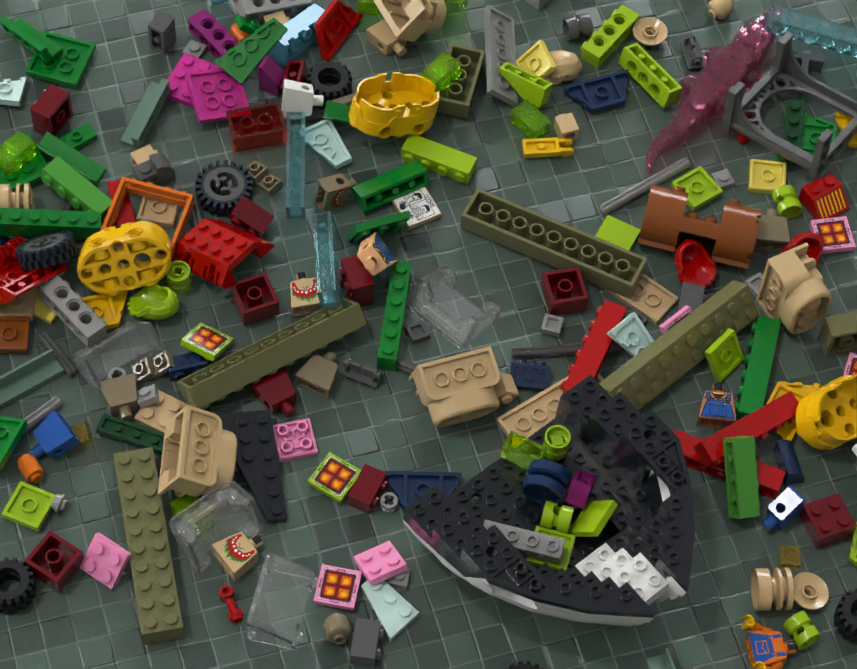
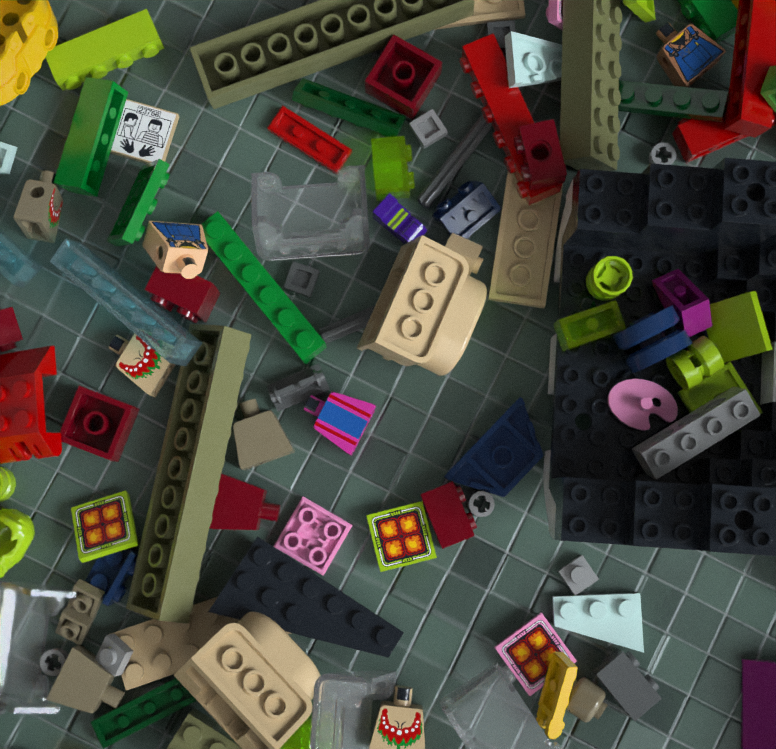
camera: 40 degrees left, 25 degrees up
bright pink plate [353,540,408,586] -> none
none -> red tile [267,105,352,175]
none -> dark green plate [292,78,406,139]
none -> torso [304,391,376,456]
none -> clear neon green brick [371,136,415,201]
none -> dark purple leg [373,193,427,244]
none -> dark red brick [514,119,567,190]
none -> yellow hinge [536,652,578,739]
none -> bright pink piece [608,379,678,431]
none -> dark green plate [618,80,729,122]

